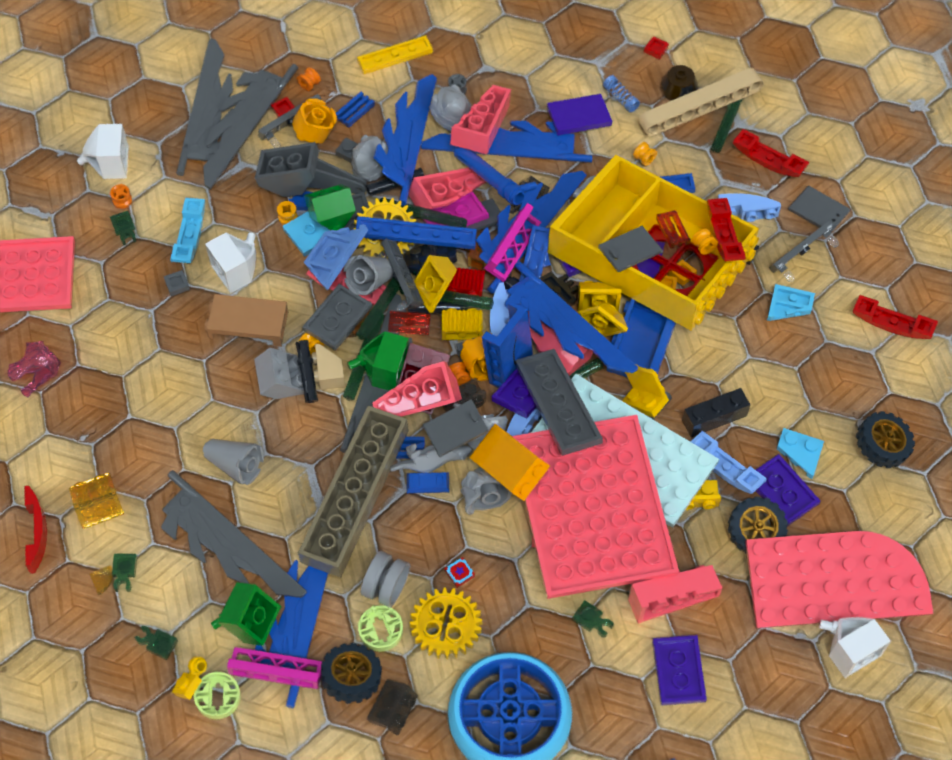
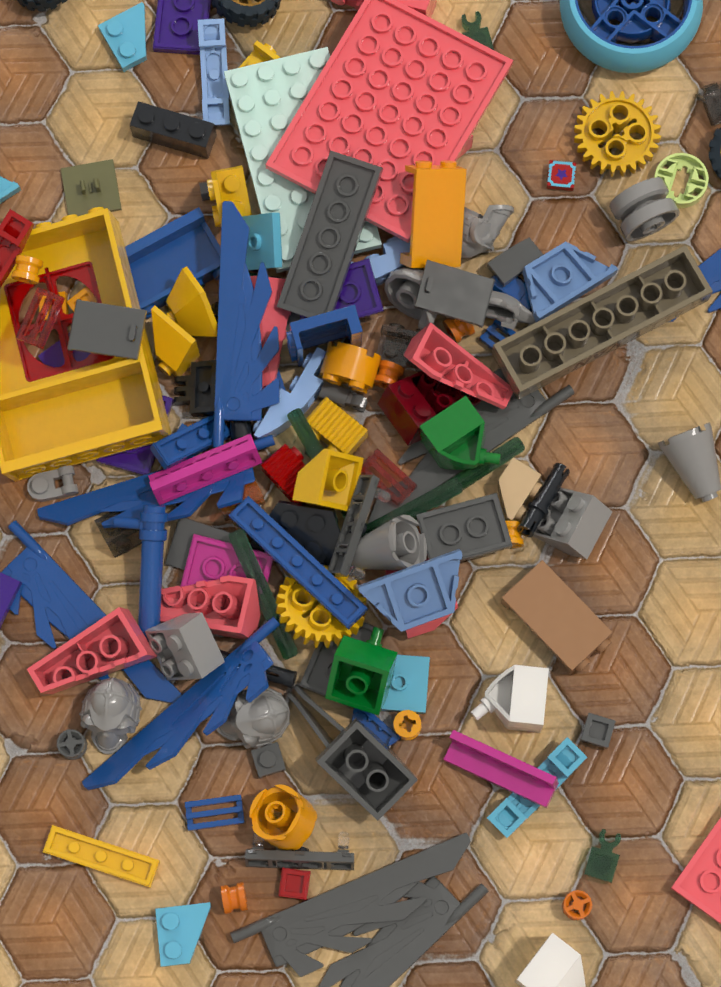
camera: 135 degrees left, 15 degrees up
none -> olive piece [61,159,122,216]
none -> light grey slope [145,612,225,680]
none -> medium azure wing [155,902,211,967]
none -> medium azure plate [242,213,282,271]
none -> dark pink fence [443,730,559,808]
none -> dark grey slope [487,237,544,287]
none -> medium blue wing [522,241,618,322]

